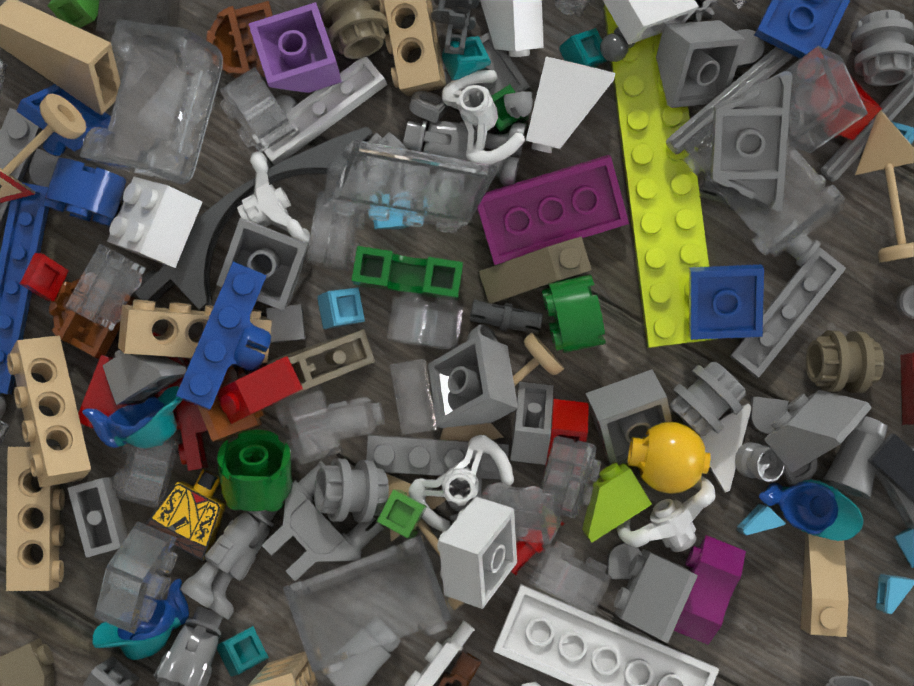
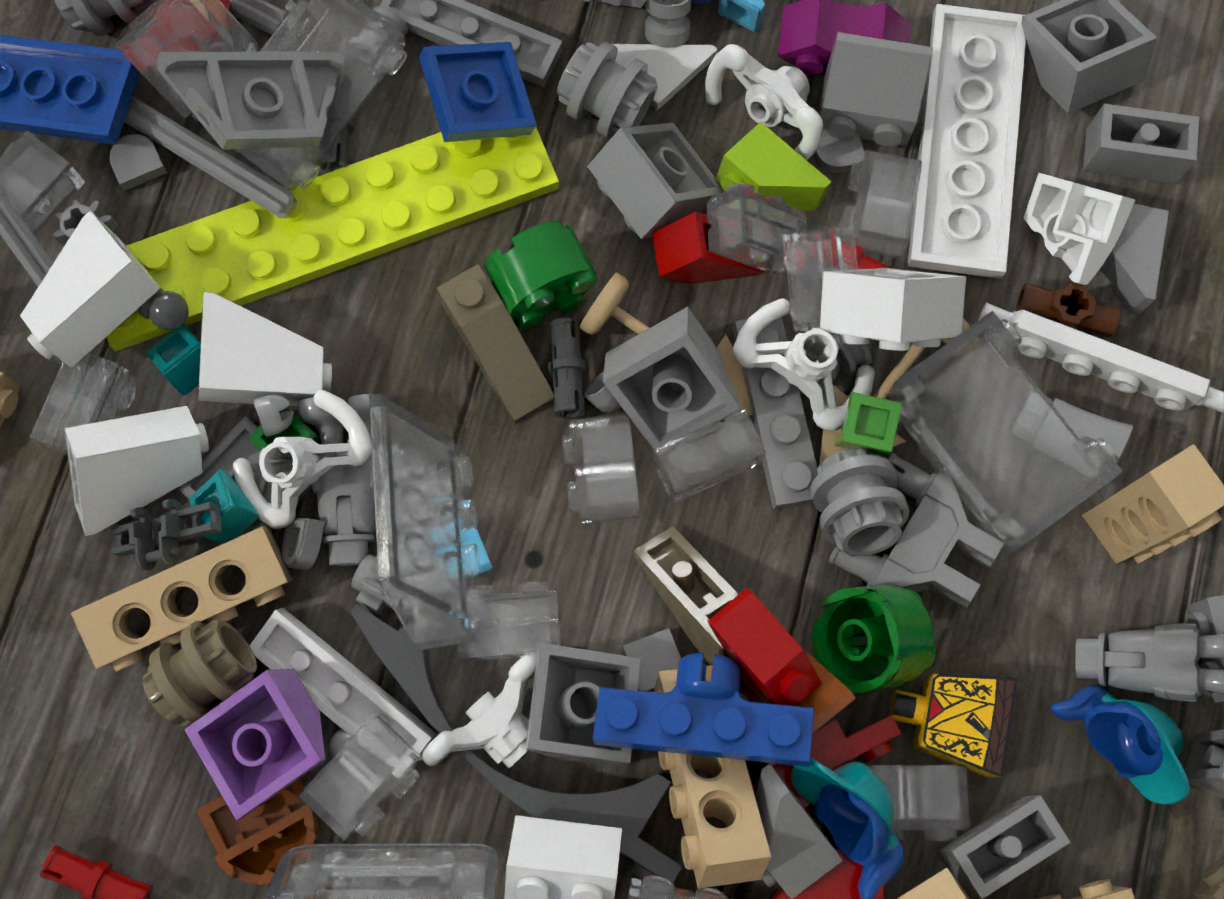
camera: 110 degrees left, 10 degrees down
clear brick [94,521,178,634] -> none
light grey piece [180,510,278,620] -> none
teal slope [217,626,269,677] -> none
clear brick [276,384,343,465] -> none
medium azure slope [317,287,365,329] -> none
clear brick [327,397,385,440] -> none
green arch [351,246,463,301] -> none
magenta piece [474,155,629,265] -> none
light grey slope [510,382,554,465] -> none
yellow brick [627,422,711,494] -> none
light grey slope [656,20,745,108] -> none
light grey tile [749,396,789,434] -> none

